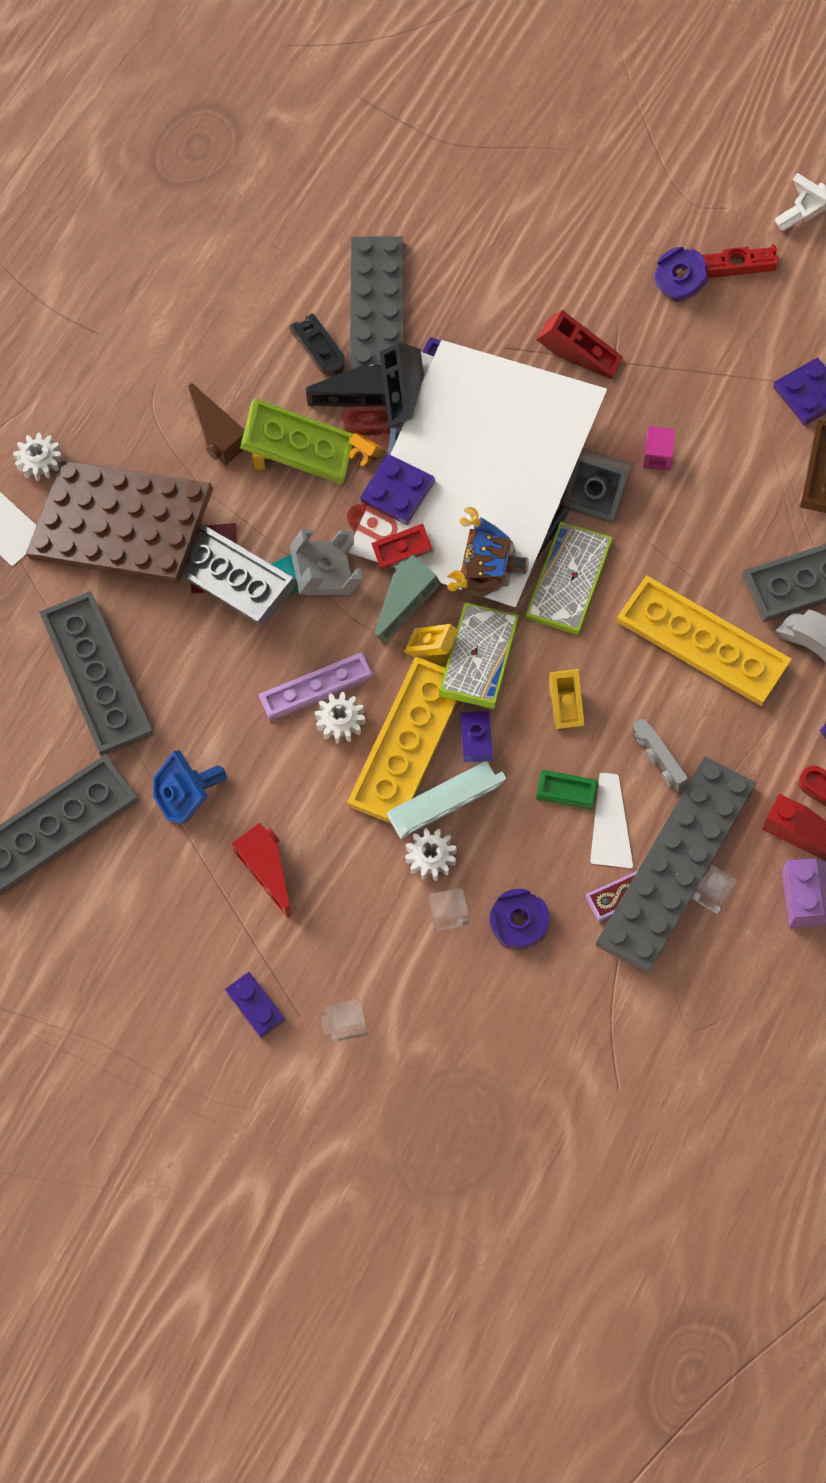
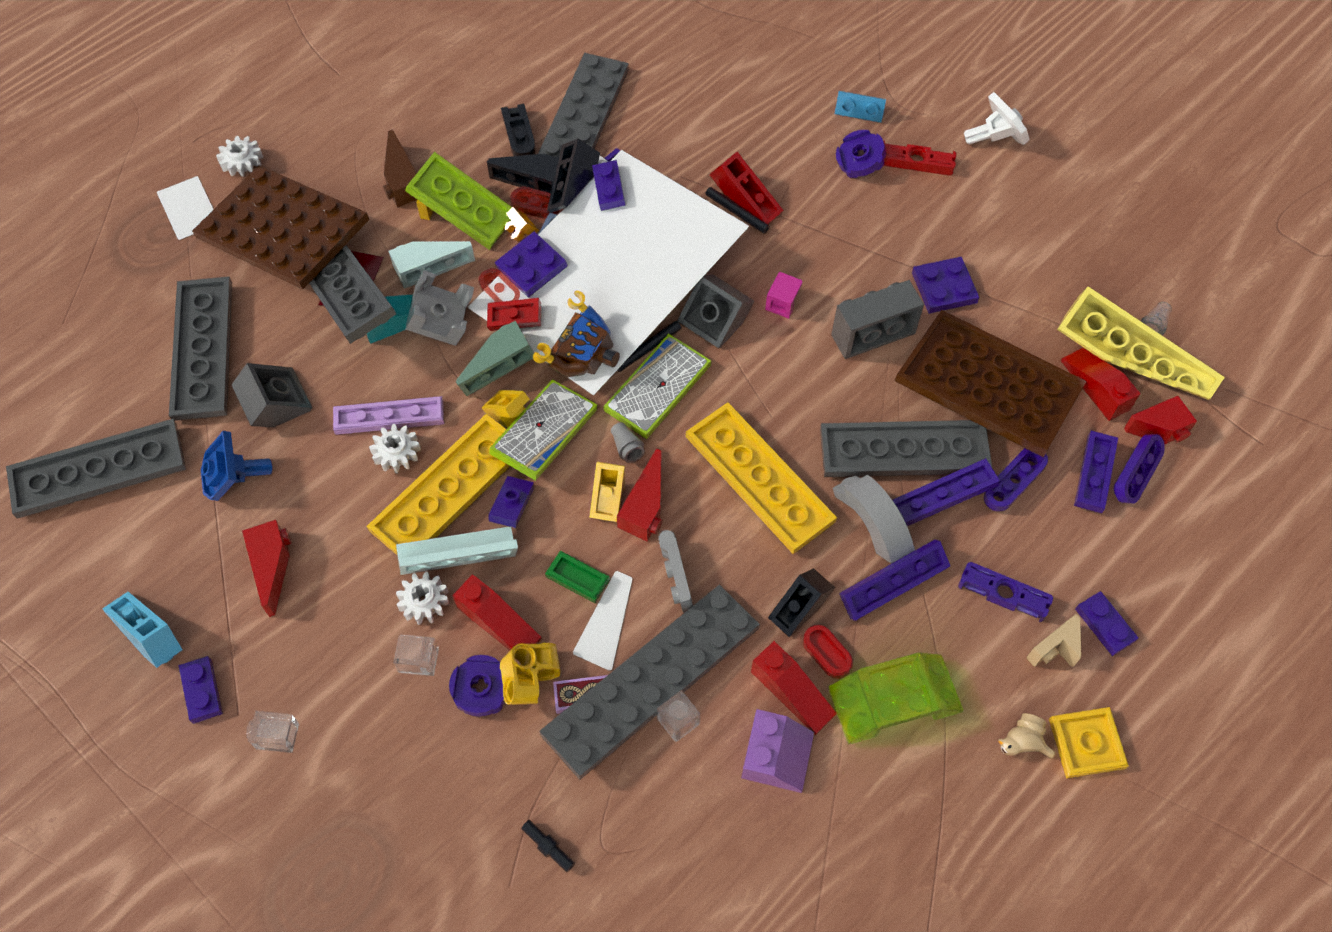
camera: 15 degrees right, 5 degrees down
none -> medium azure slope [102,592,183,668]
none -> dark grey slope [232,363,312,427]
none -> light aqua slope [389,241,475,289]
none -> red slope [452,574,542,650]
none -> yellow piece [500,643,561,705]
none -> black bar [521,820,575,872]
none -> dark purple plate [592,160,626,211]
none -> light grey cone [611,422,644,463]
none -> red slope [617,448,663,542]
none -> black piece [705,187,770,234]
none -> black slope [768,568,835,637]
none -> dark grey brick [831,280,924,359]
none -> dark azure hinge [834,91,886,122]

